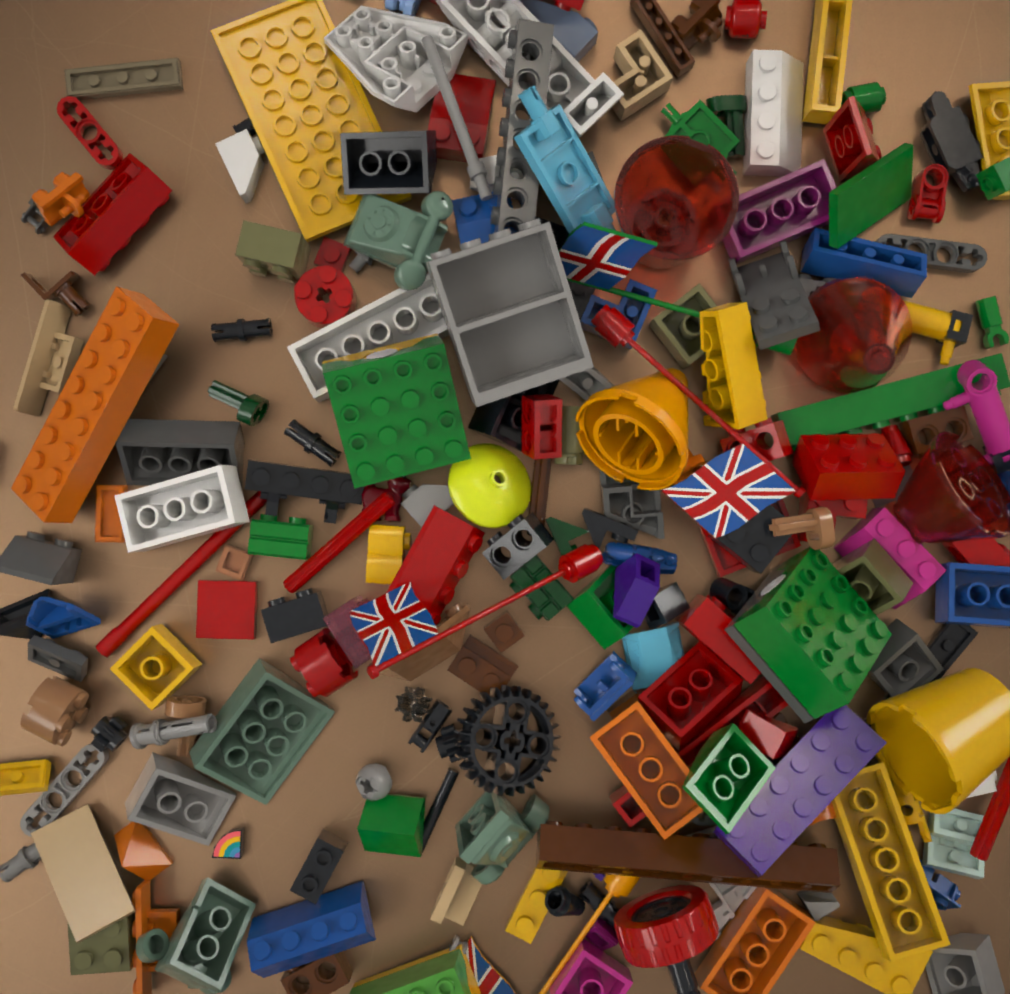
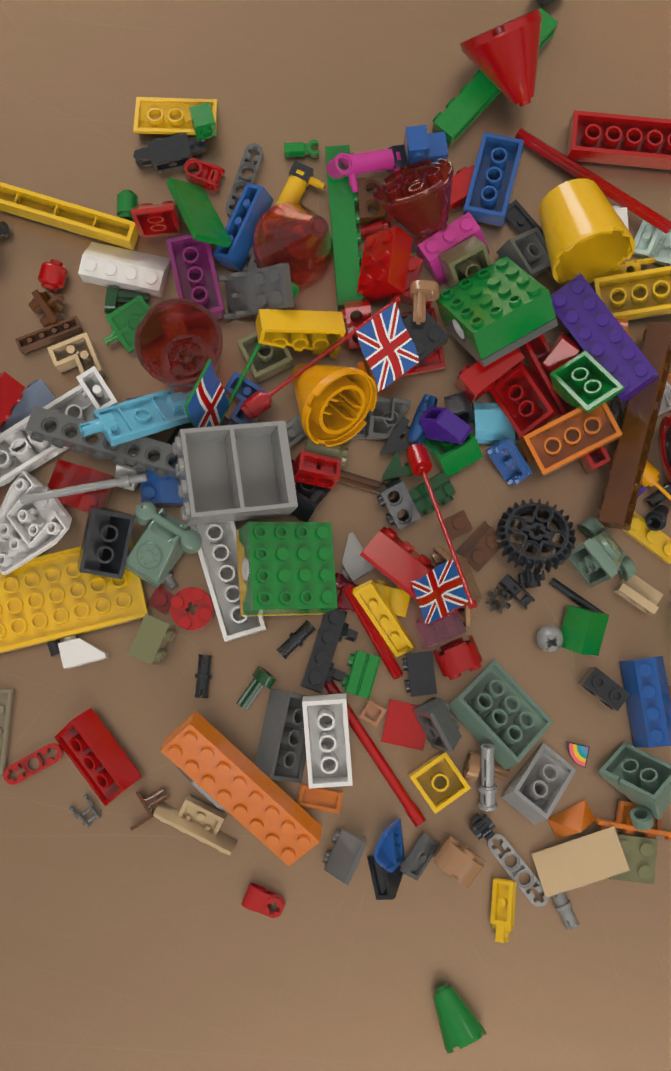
camera: 75 degrees left, 5 degrees down
orange hips [32,172,90,227] -> none
neon yellow dish [448,443,531,528] -> none
black piece [710,577,755,615] -> none
none -> yellow plate [353,580,415,658]
none -> dark grey slope [413,697,462,753]

